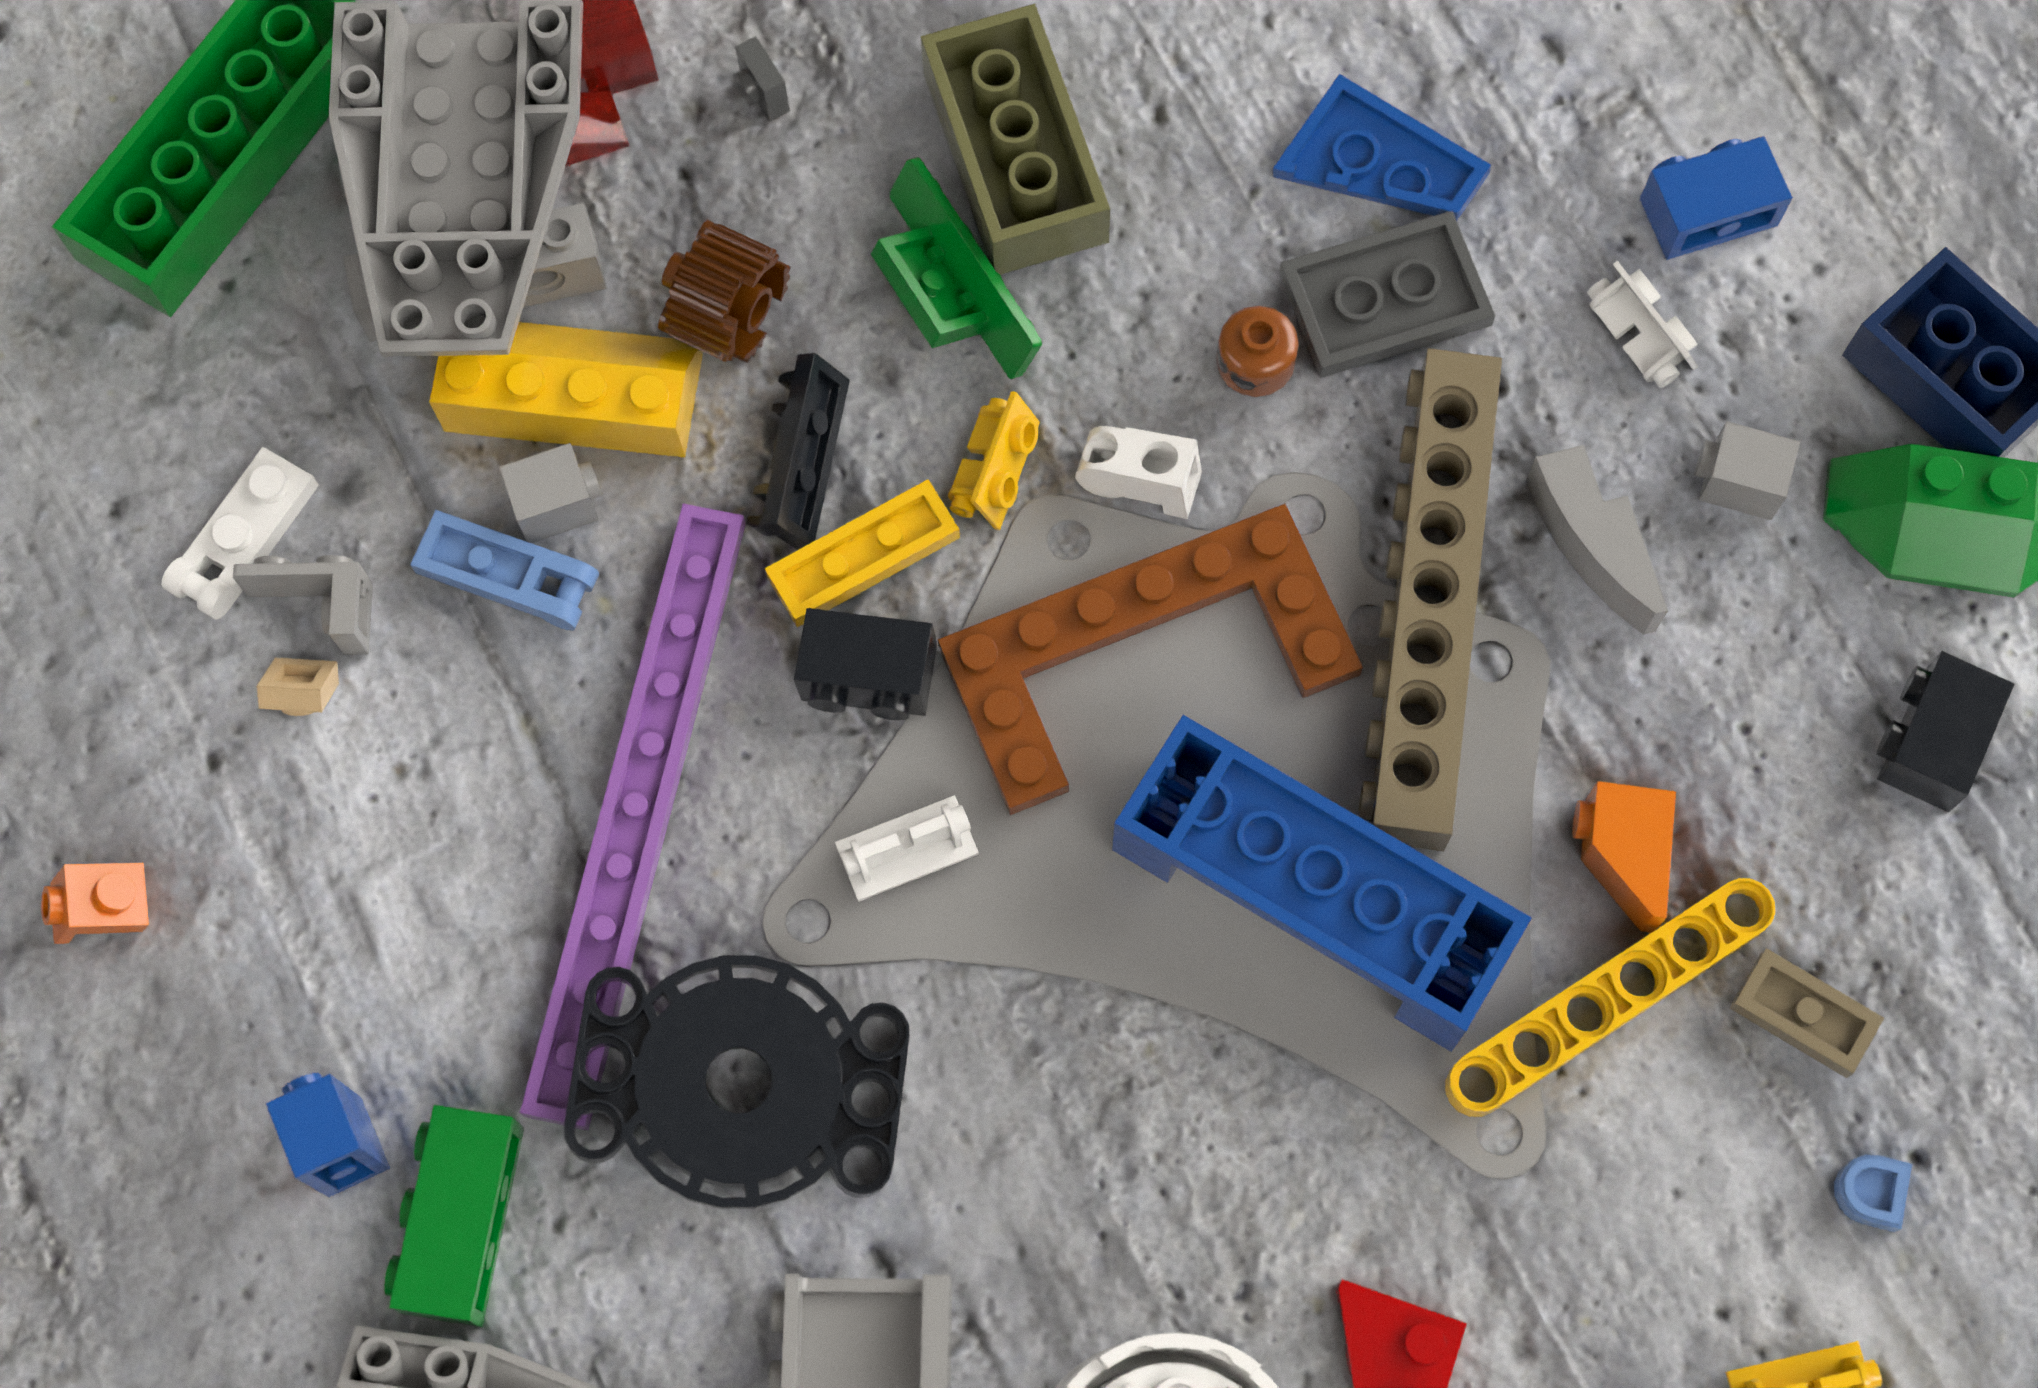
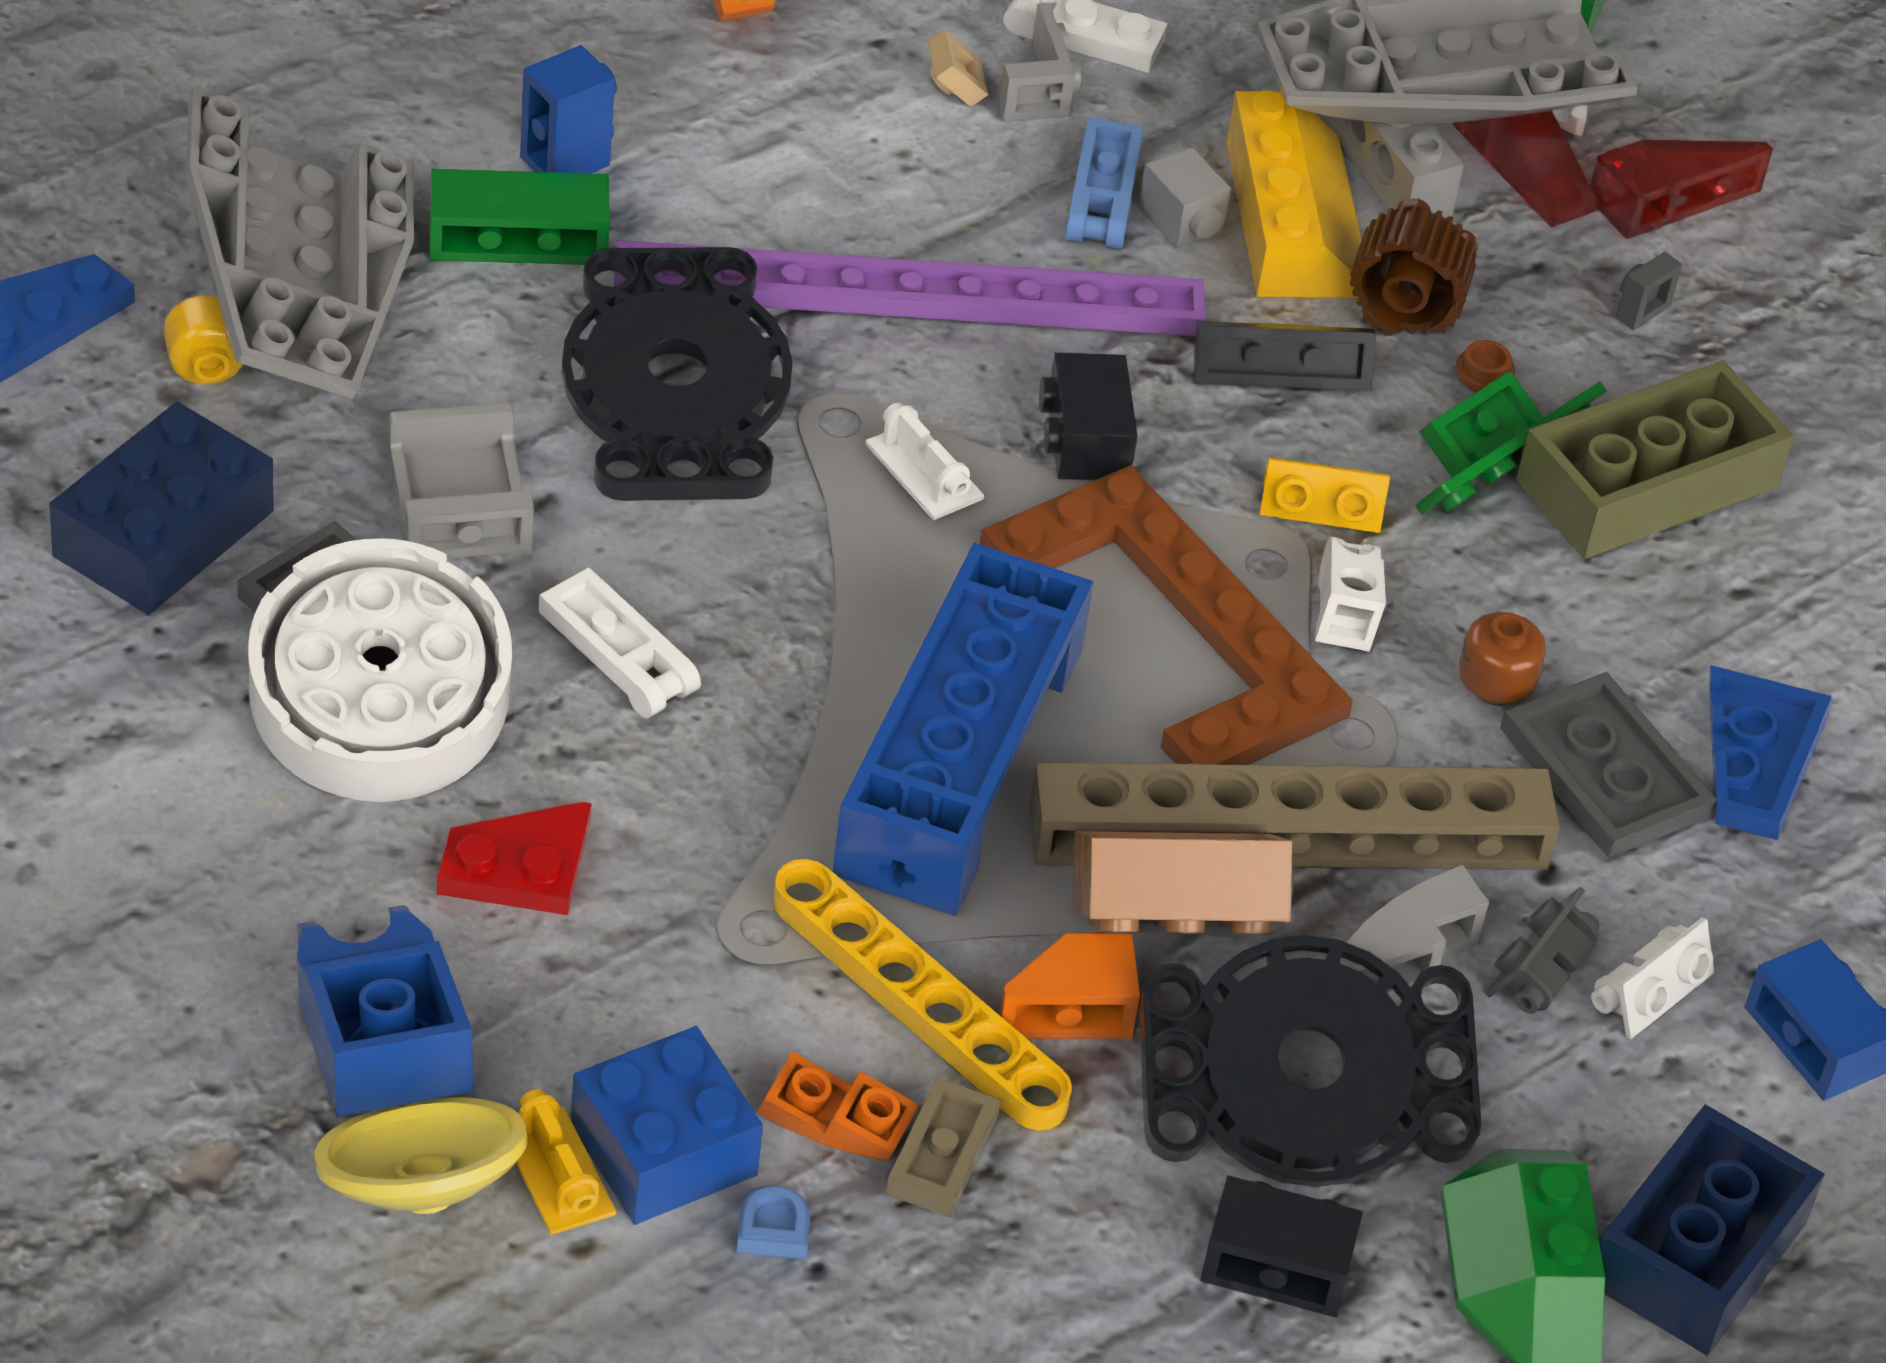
camera: 70 degrees right, 25 degrees down
yellow plate [764,479,960,628] -> none
light grey brick [1694,421,1800,520] -> none
none -> white plate [538,567,701,719]
none -> blue brick [571,1025,763,1225]
none -> orange slope [757,1051,919,1161]
none -> piece [1072,831,1292,934]
none -> black piece [1139,935,1482,1187]
none -> dark orange plate [1455,340,1515,392]
none -> dark grey hinge [1485,886,1599,1014]

